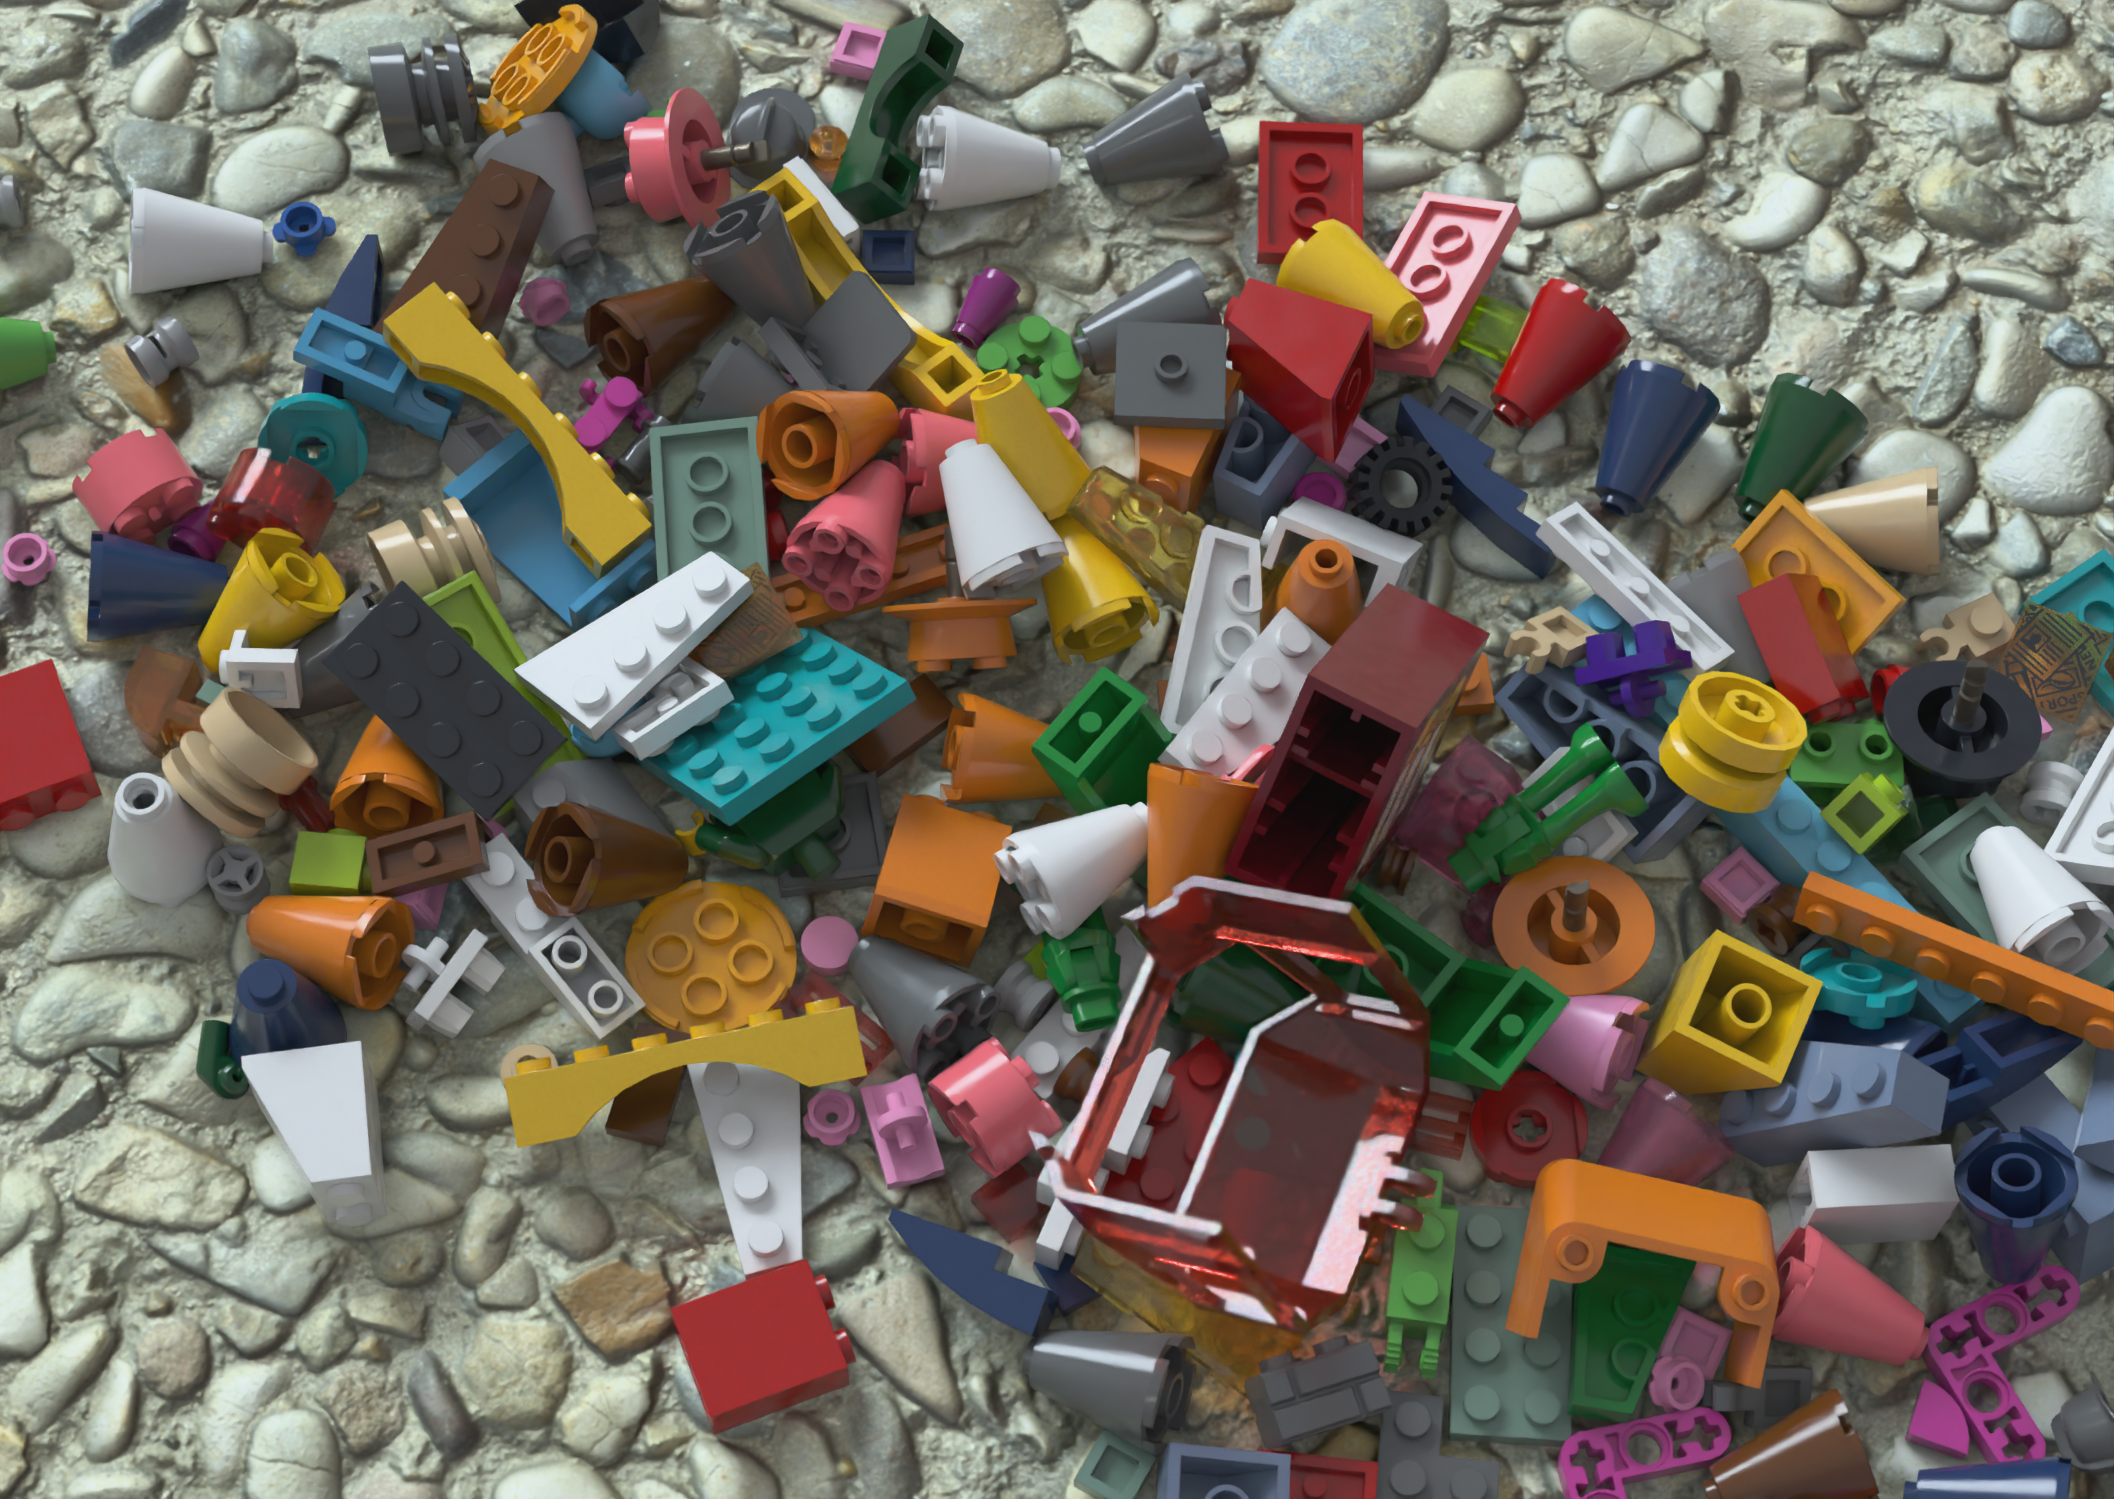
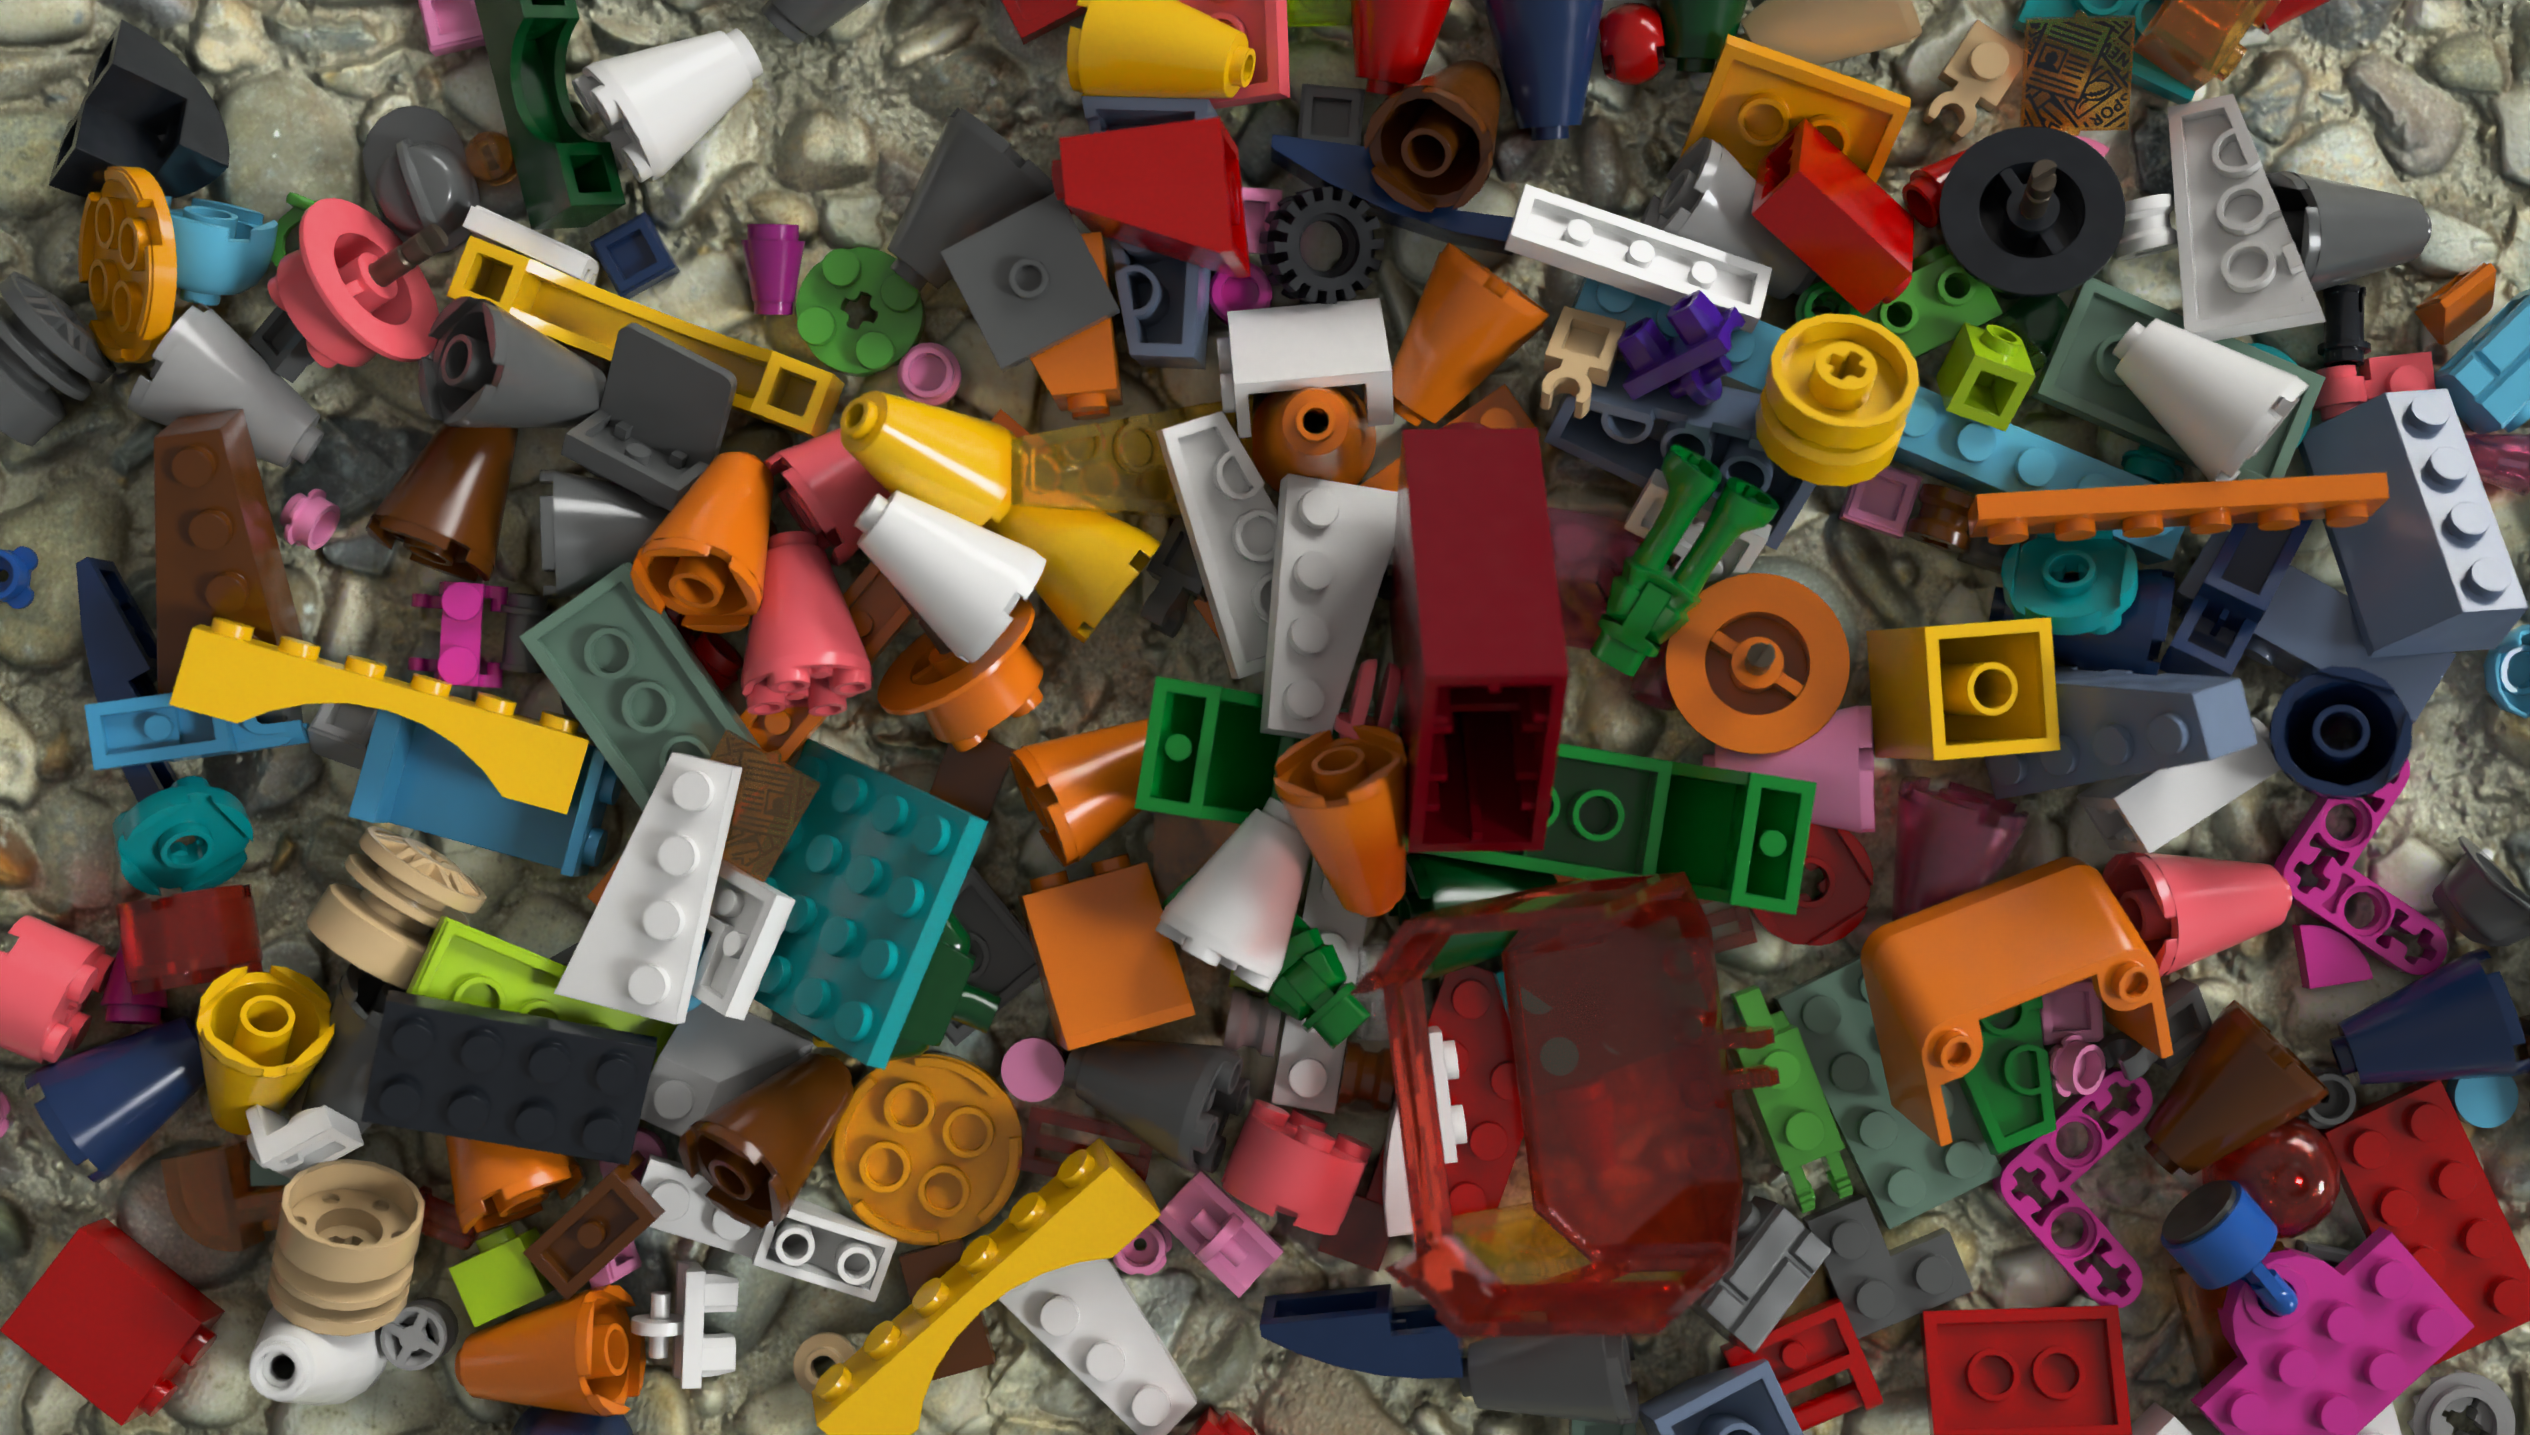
camera: 30 degrees left, 25 degrees up
none -> dark grey plate [1140,515,1208,638]
none -> reddish brown cone [1364,60,1502,212]
none -> orange cone [1392,242,1550,427]
none -> red piece [1599,3,1666,85]

